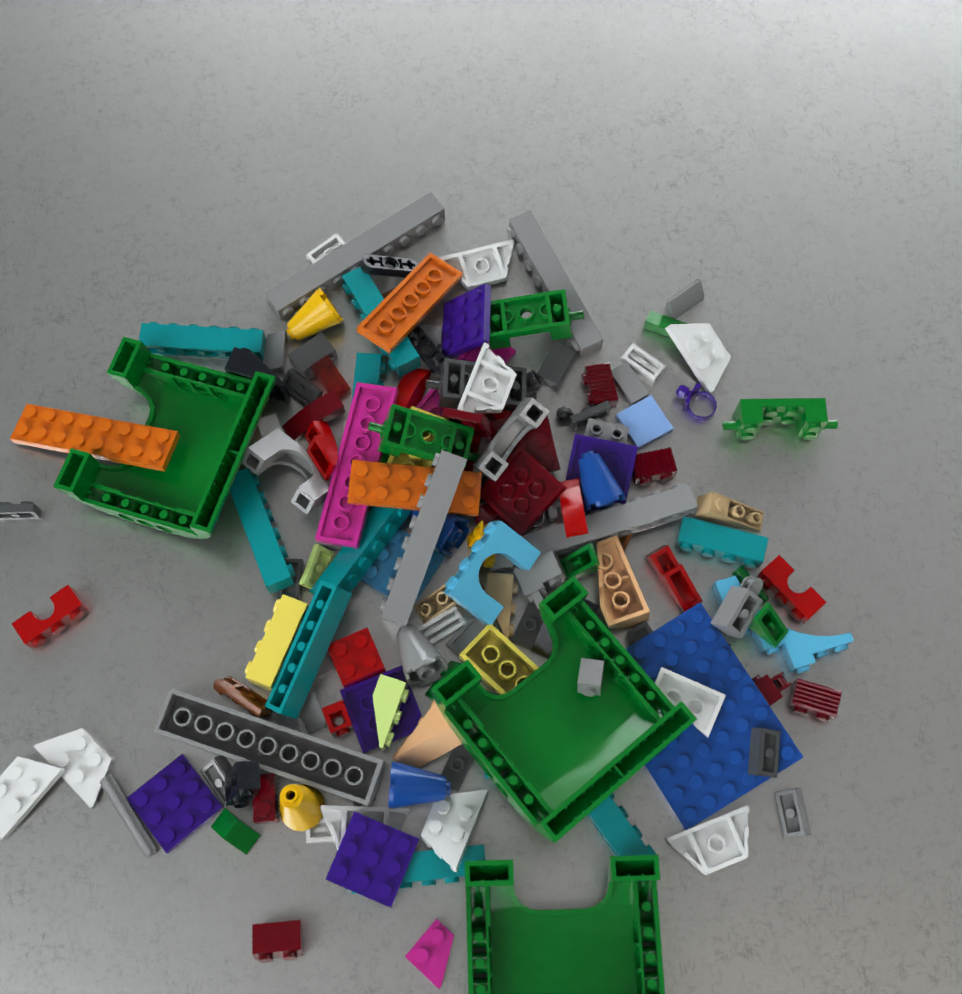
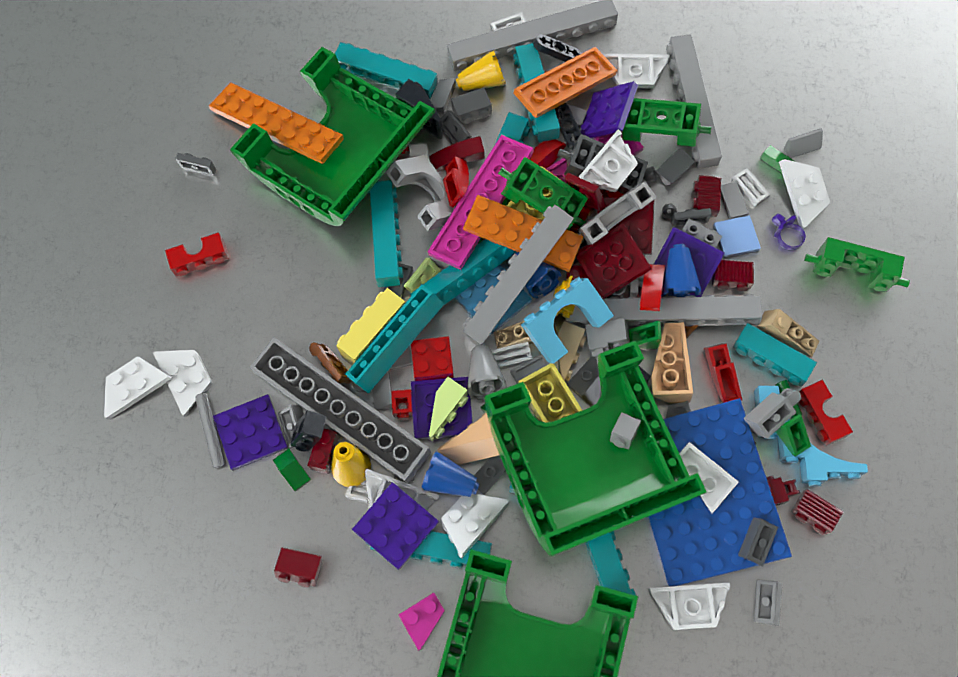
camera: 20 degrees right, 0 degrees up
clear red tile [310,355,351,397] -> none

